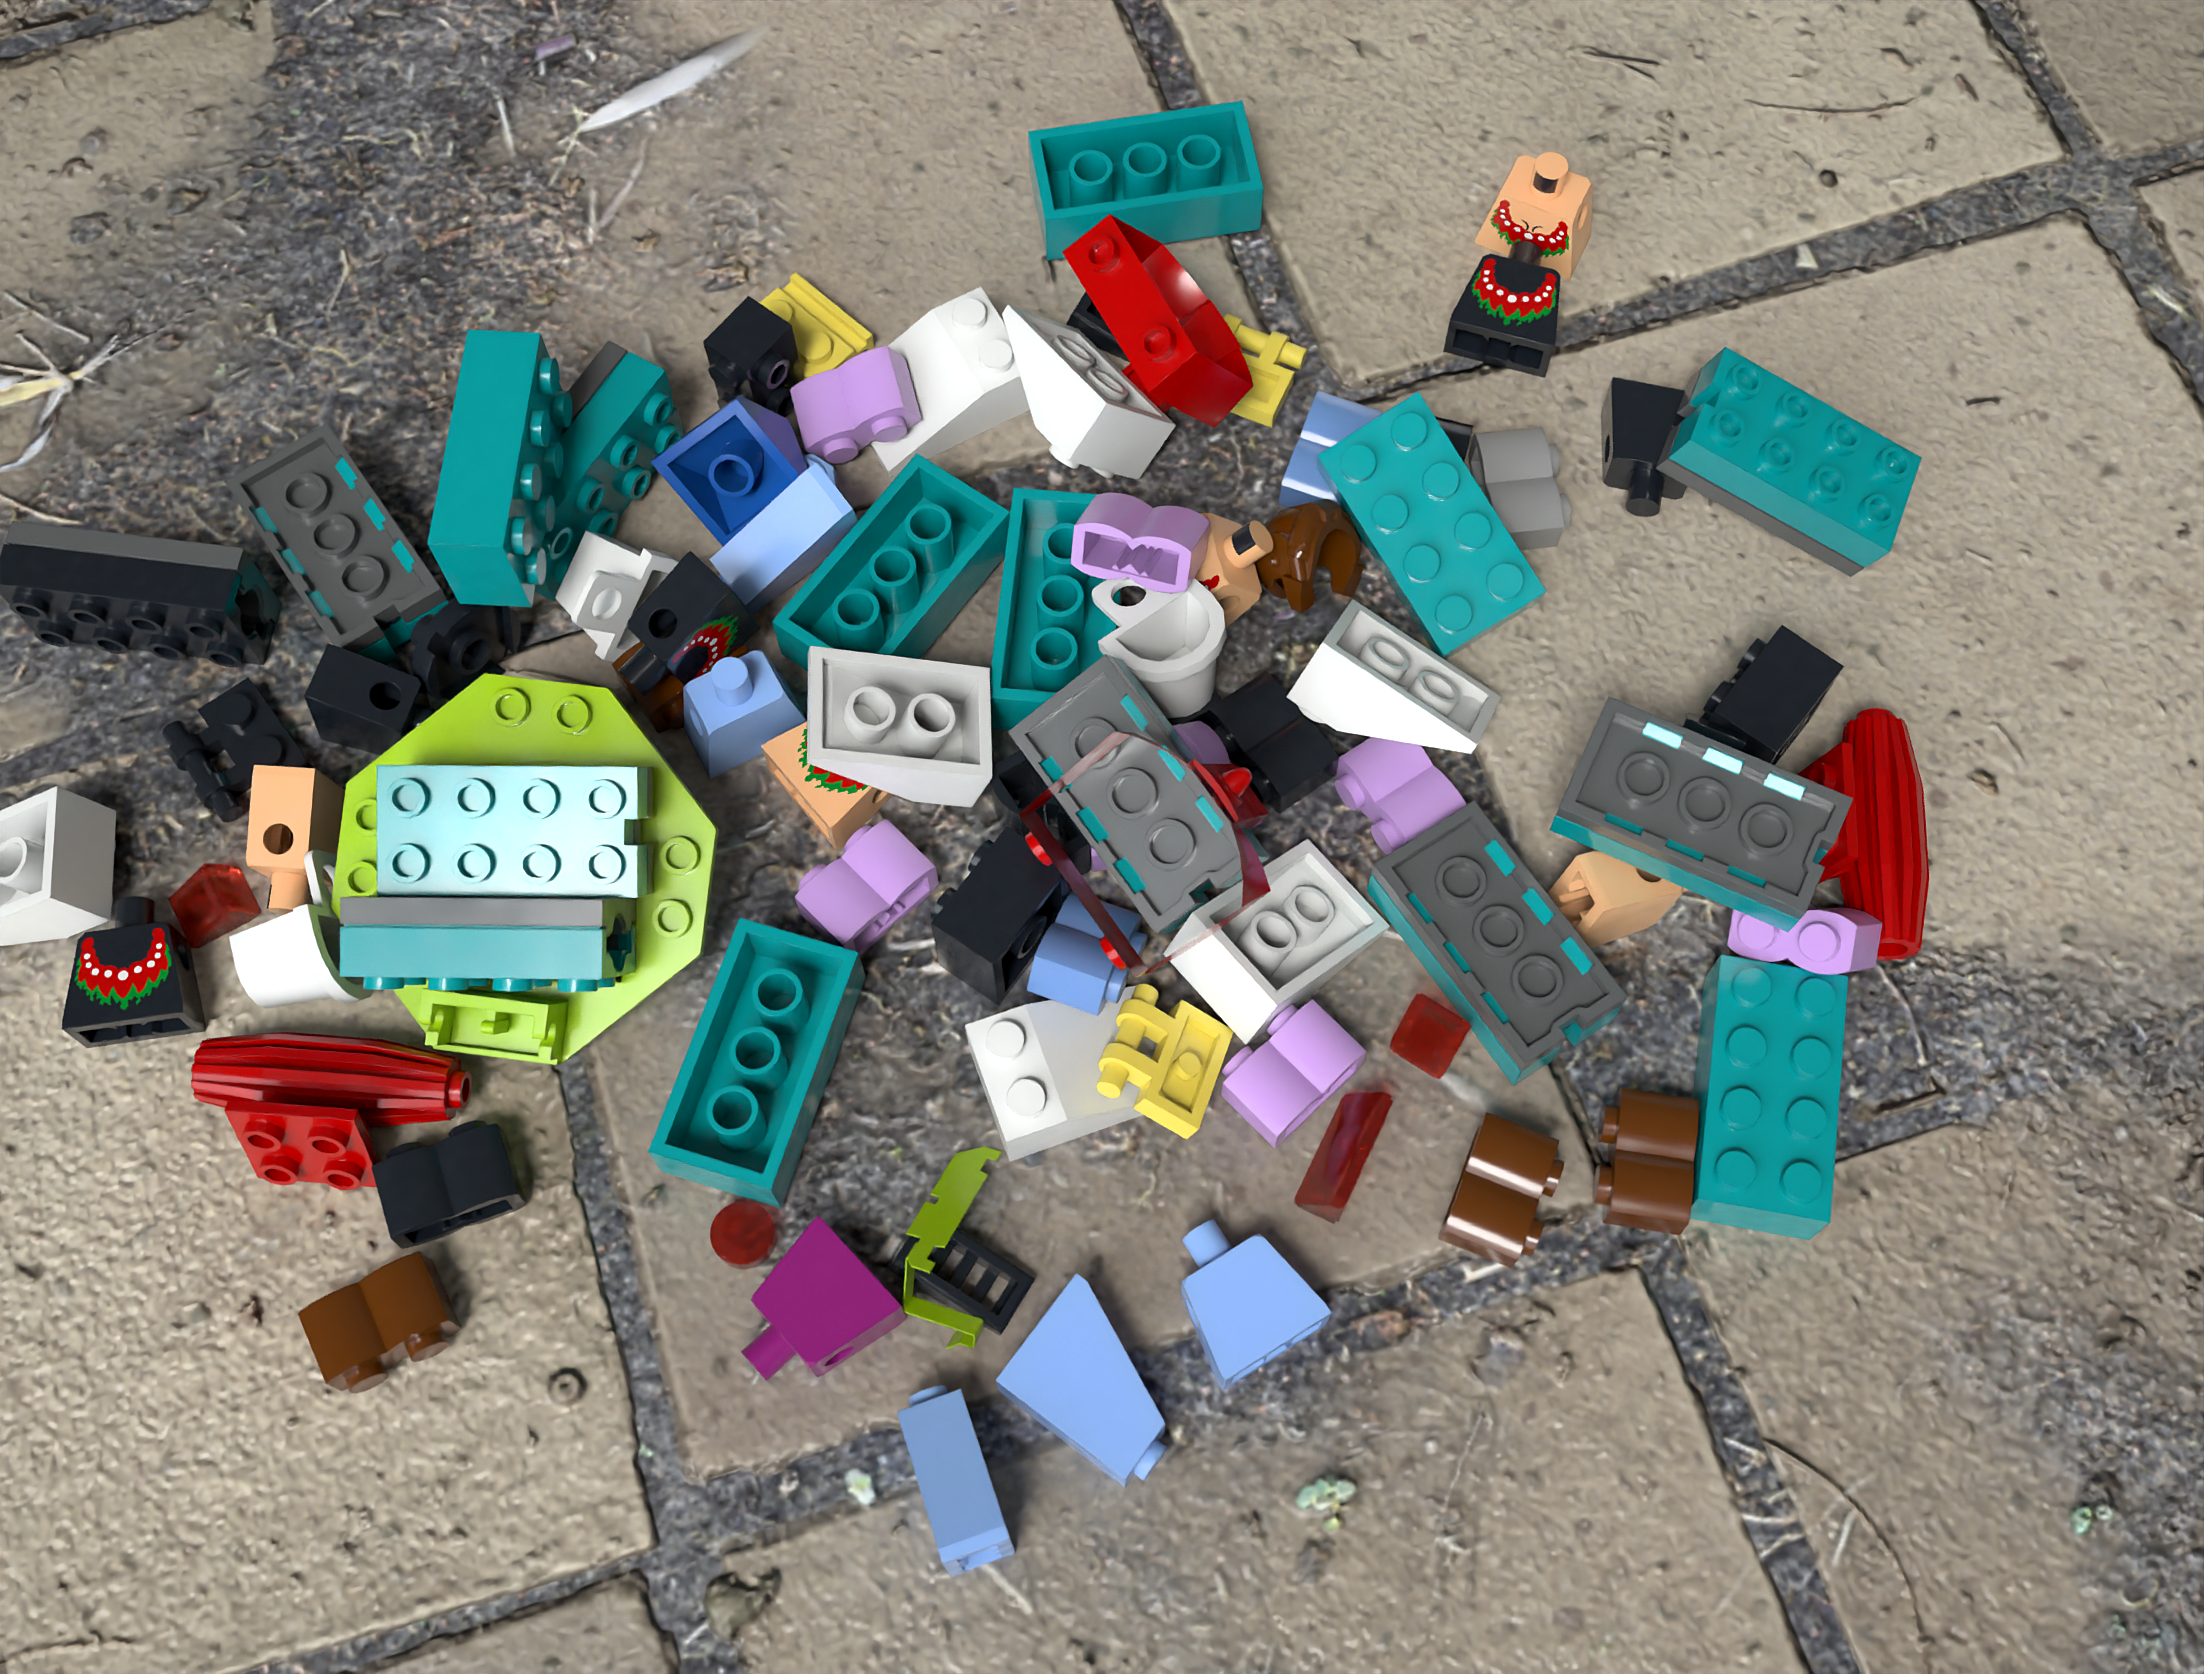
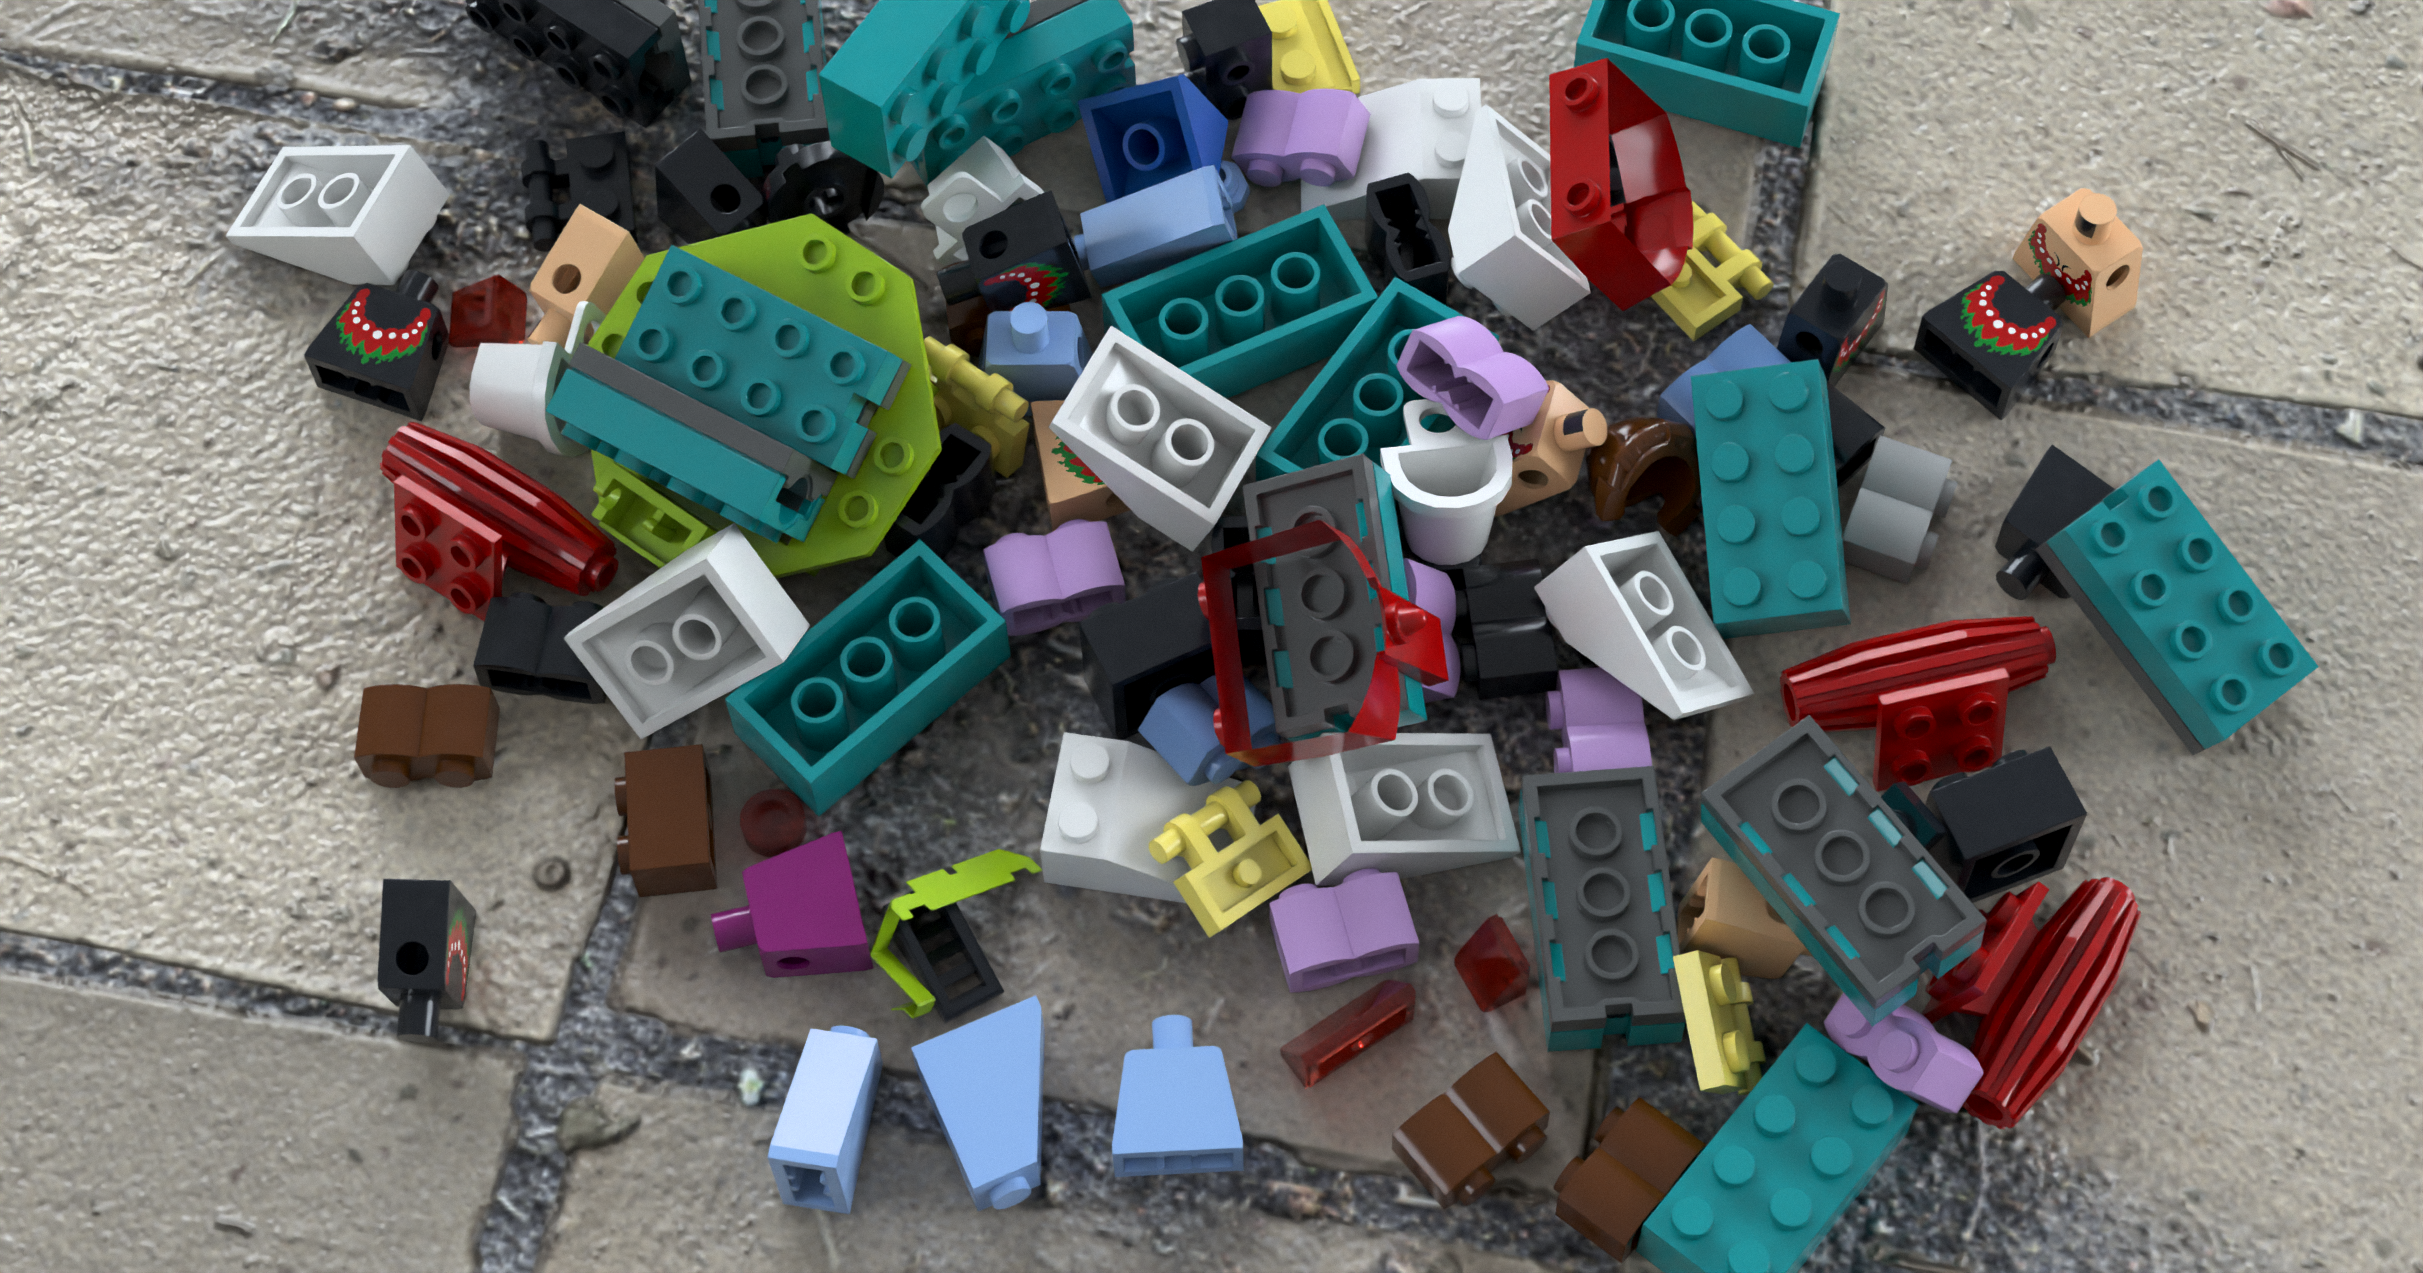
camera: 30 degrees right, 5 degrees down
none -> black torso [377,879,476,1043]
none -> white slope [564,523,810,739]
none -> reddish brown brick [614,744,718,898]
none -> black brick [884,423,996,560]
none -> light yellow plate [924,336,1029,478]
none -> black brick [1365,172,1450,306]
none -> light yellow plate [1673,950,1766,1095]
none -> black torso [1777,253,1888,387]
none -> red plate [1780,616,2056,792]

